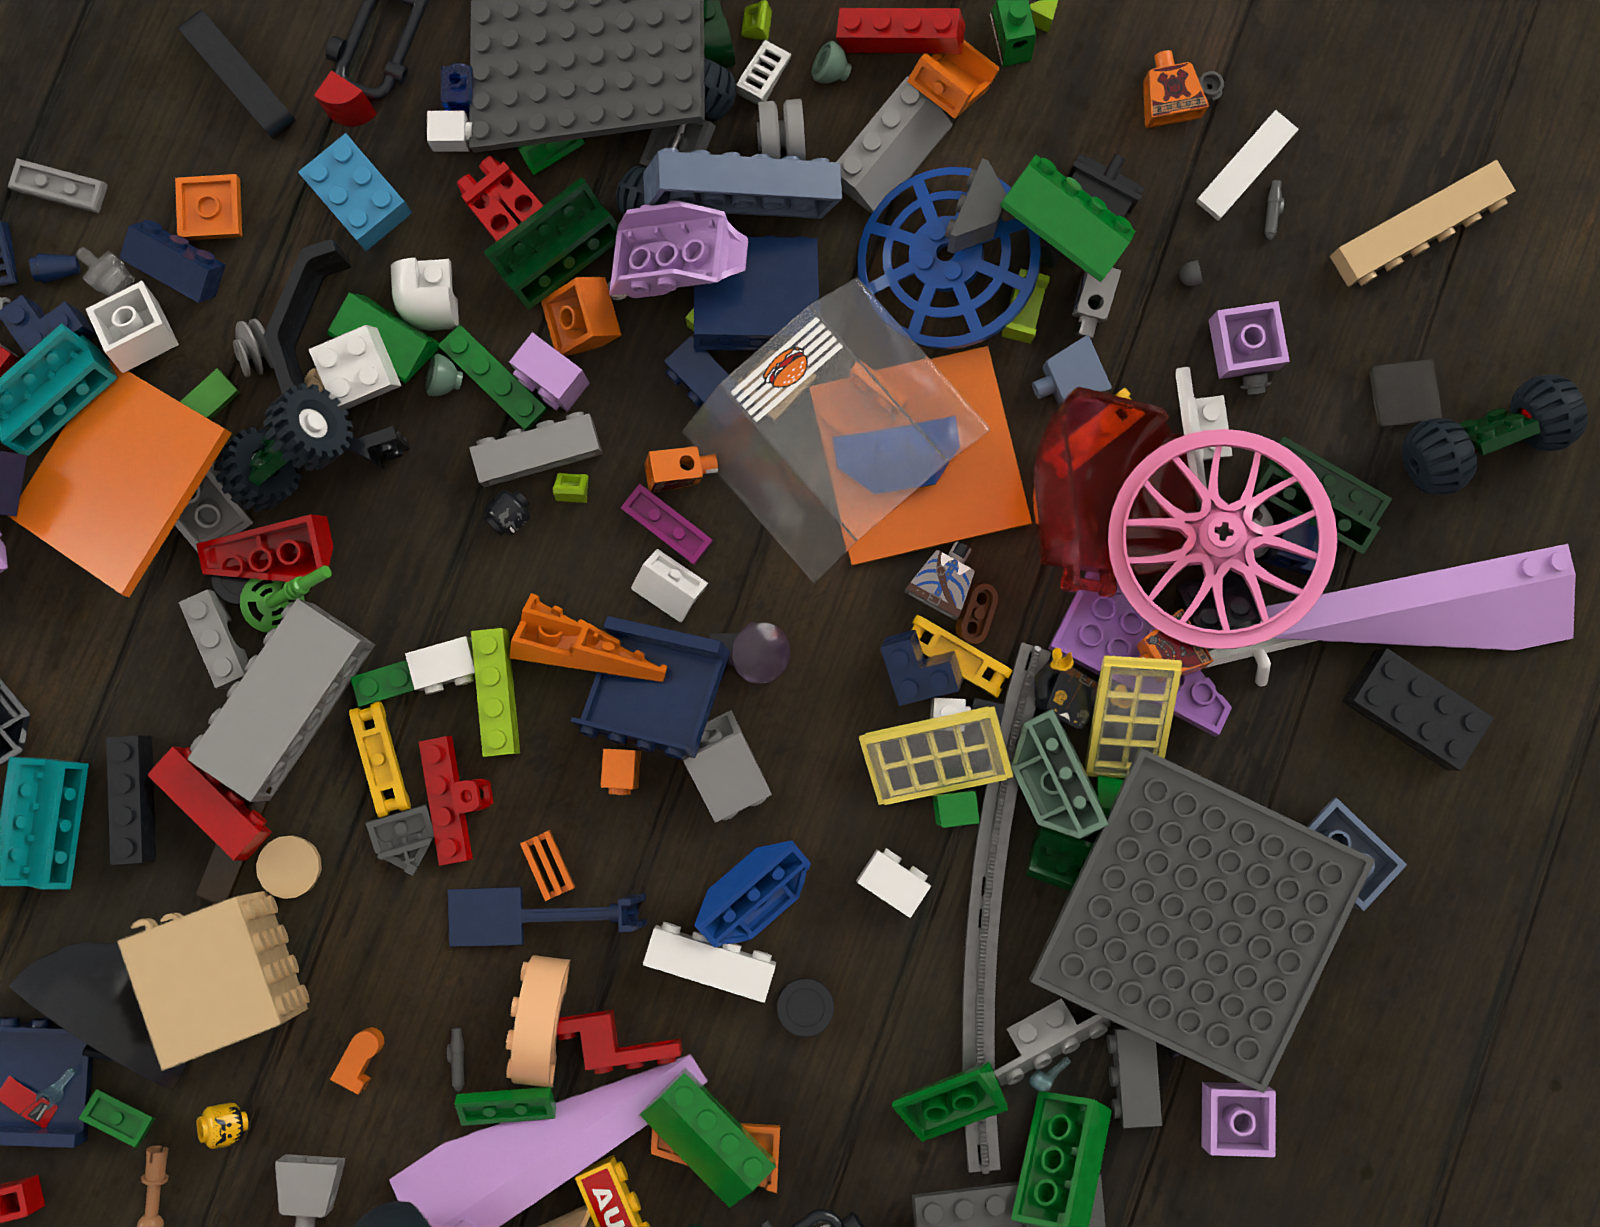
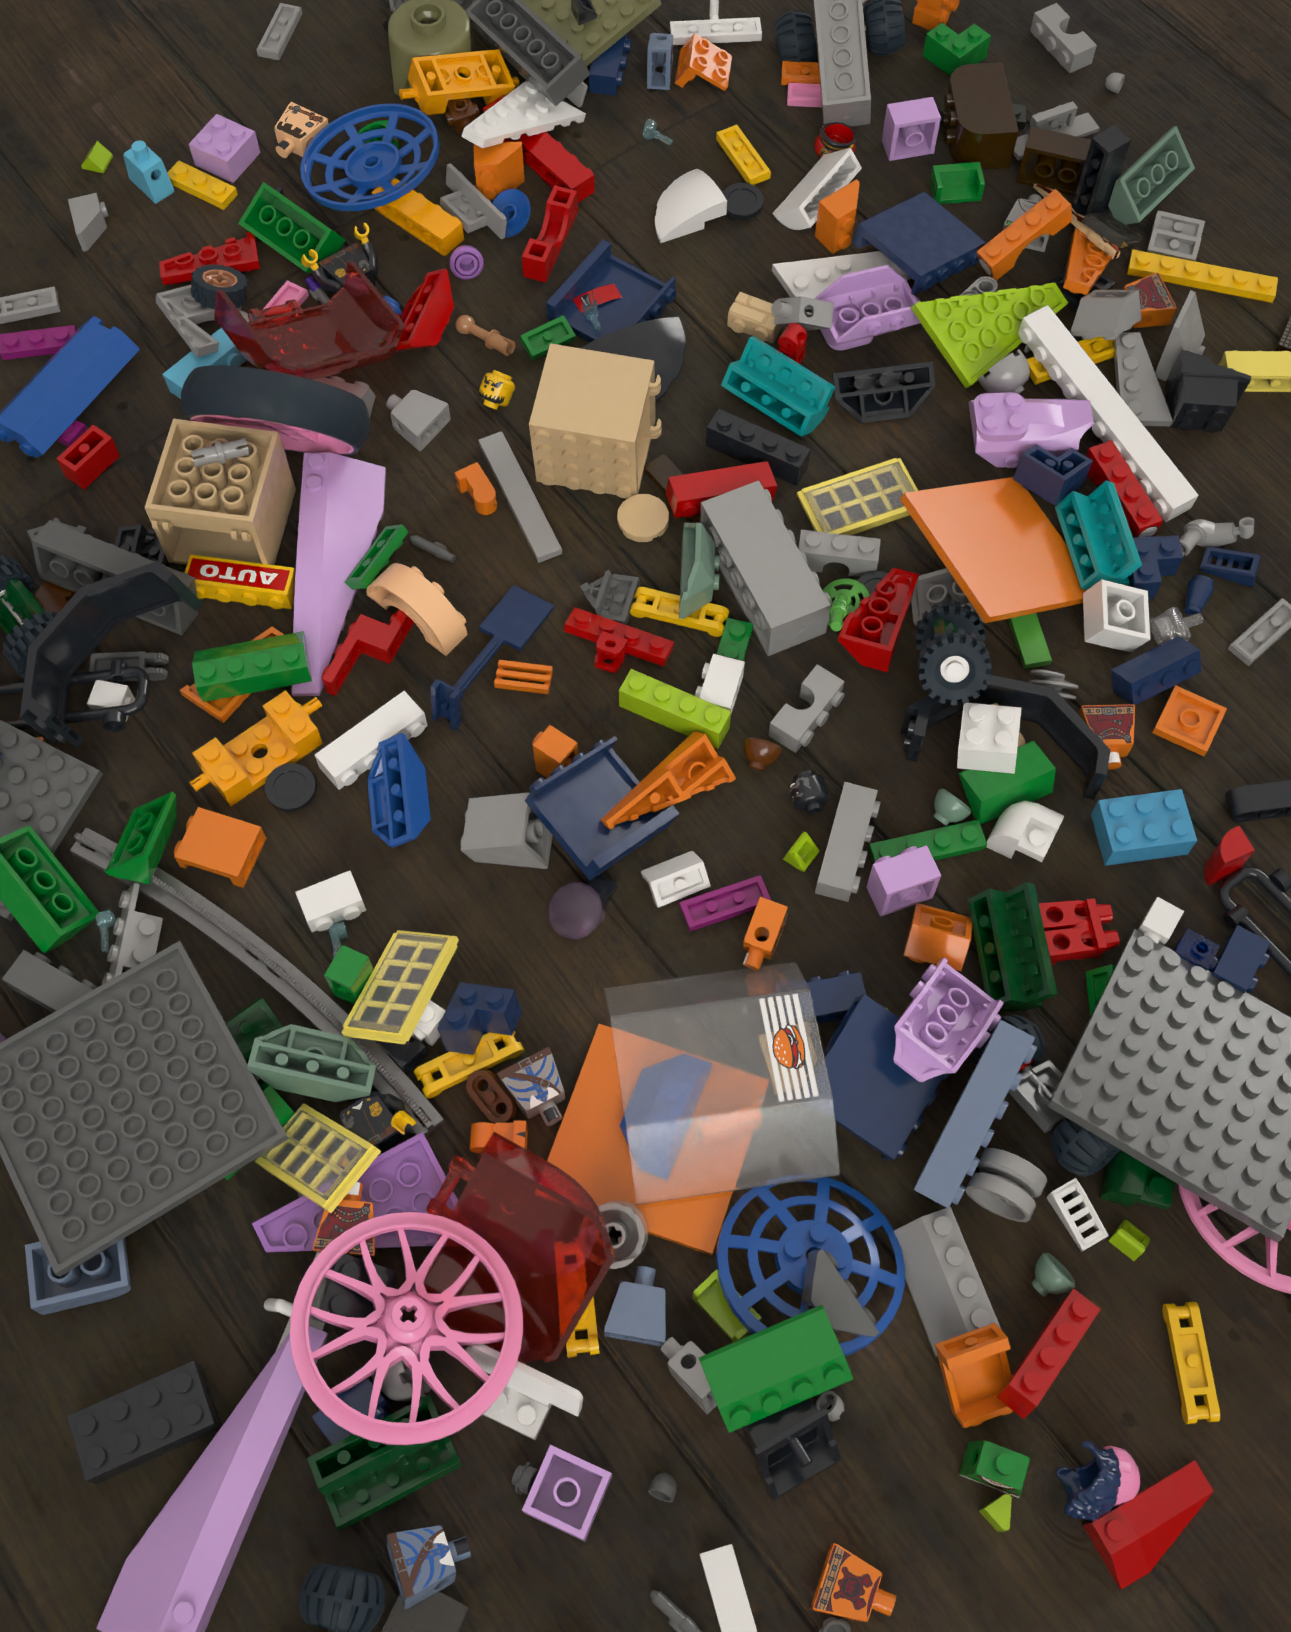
camera: 125 degrees right, 20 degrees down
none -> orange panel [174,807,267,888]
none -> light orange brick [189,690,323,807]
none -> clear light blue hand [329,922,348,959]
none -> torso [386,1525,471,1609]
none -> orange leg [469,1121,528,1156]
none -> light grey tile [478,431,562,563]
none -> light grey brick [581,1200,648,1269]
none -> sand green wedge [679,523,720,619]
none -> reddish brown brick [744,737,782,771]
none -> light grey arch [768,664,845,753]
none -> clear piece [796,458,918,535]
none -> torso [1078,704,1135,770]
none -> dark blue brick [1211,925,1270,994]

